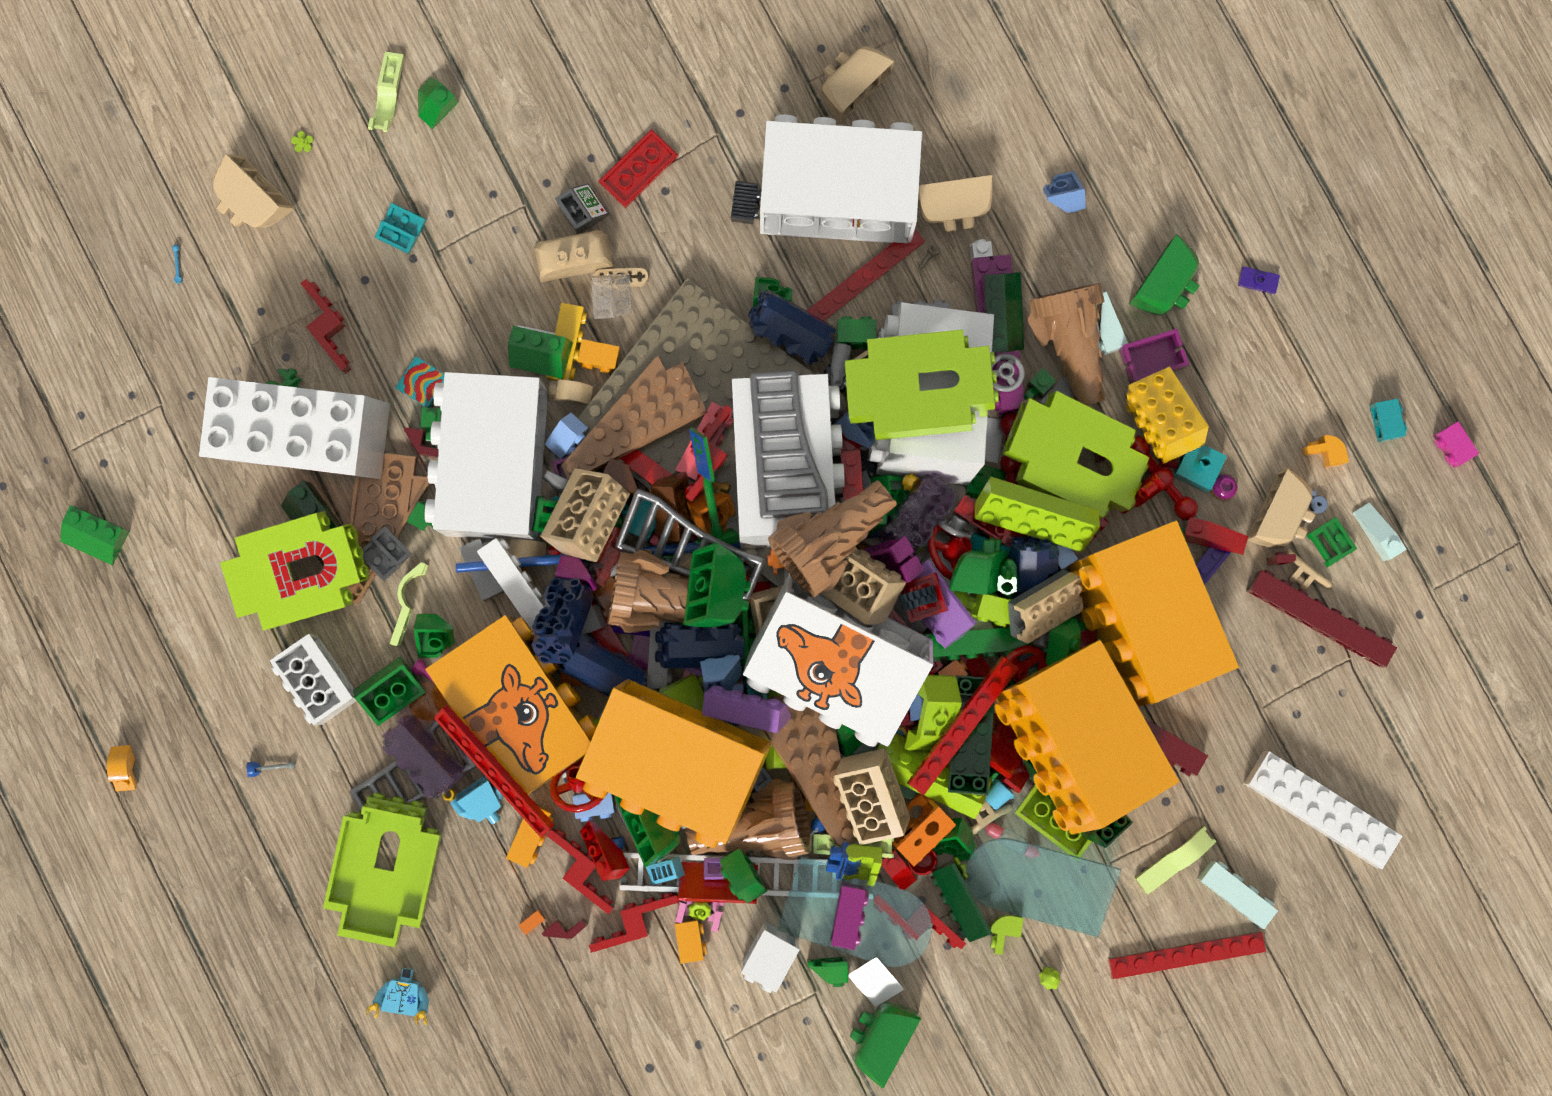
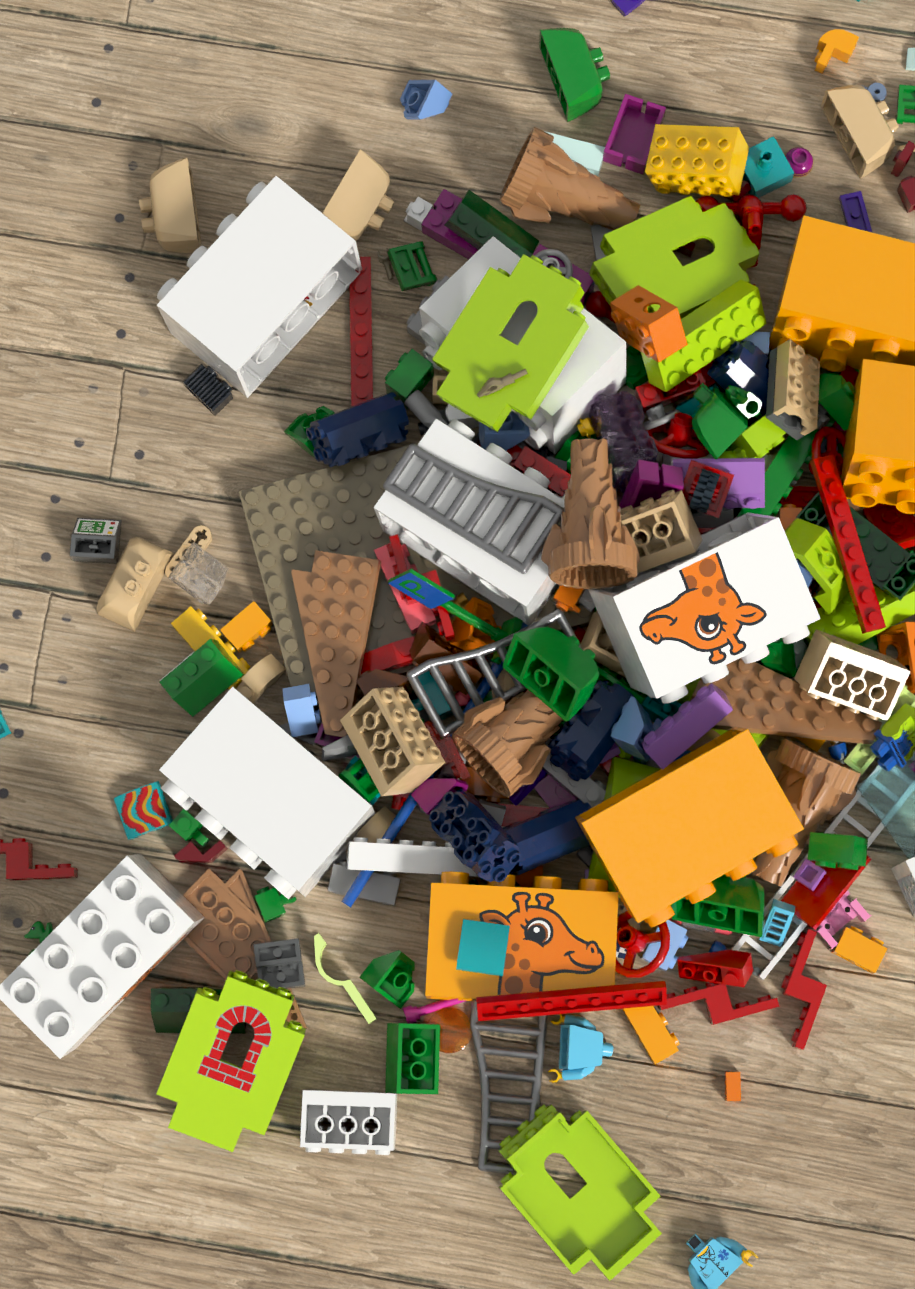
camera: 45 degrees left, 5 degrees down
green slope [60,505,130,565] -> none
hinge [247,761,295,777] -> none
clear purple brick [382,715,467,799] -> none
dark red slope [541,918,588,939] -> none
red tile [598,129,678,209] -> none
lime piece [689,902,712,920] -> none
green brick [1024,368,1056,400] -> none
red slope [1185,517,1249,555] -> none
none -> green plate [387,241,438,291]
none -> teal slope [456,919,510,976]
none -> dark tan hand [477,369,528,398]
none -> orange piece [610,285,688,362]

